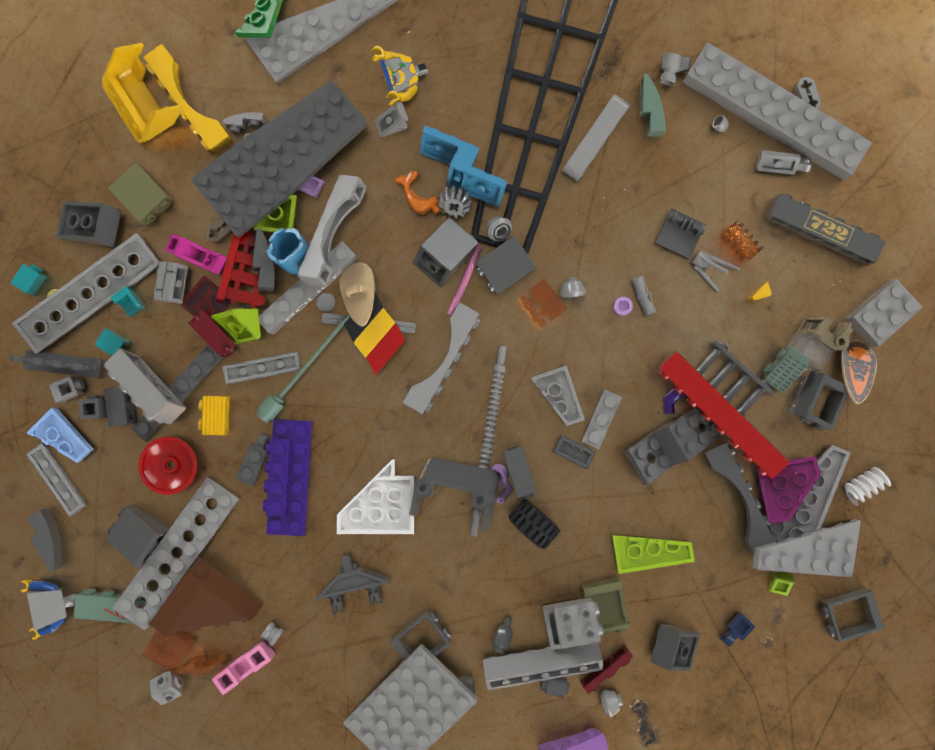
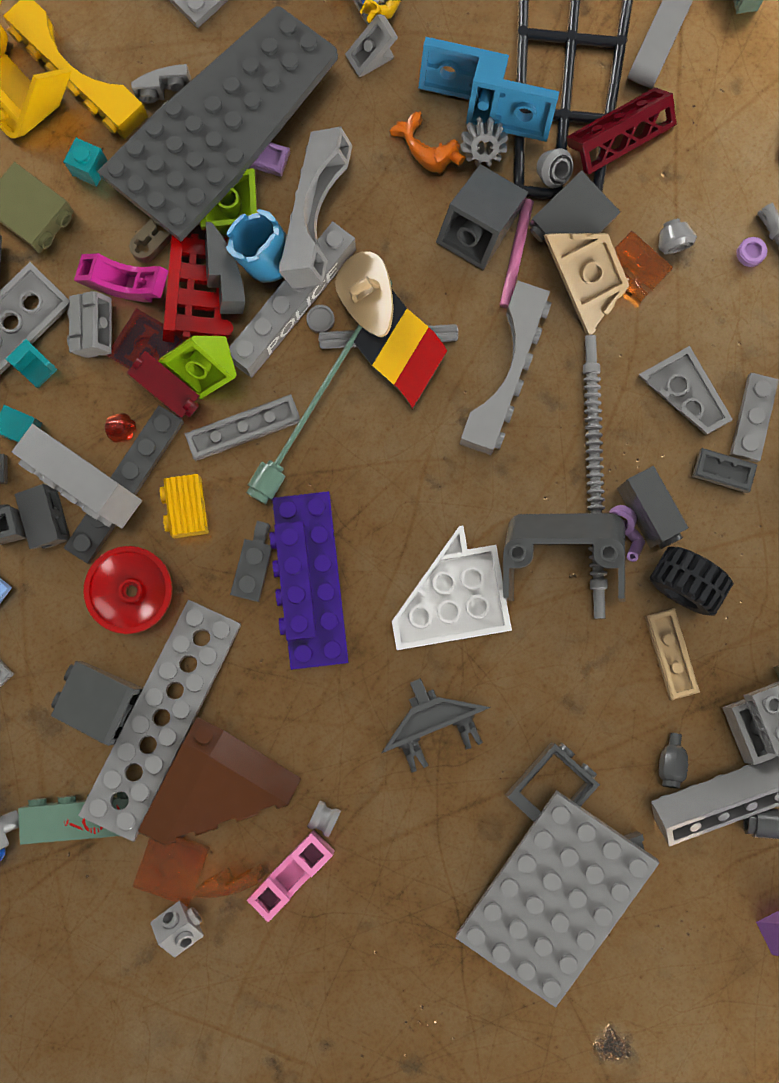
camera: 10 degrees left, 5 degrees down
none -> teal brick [63,138,108,187]
none -> clear red piece [105,413,136,442]
none -> tan wing [543,233,630,335]
none -> dark red fence [566,87,677,175]
none -> tan tile [645,608,700,700]

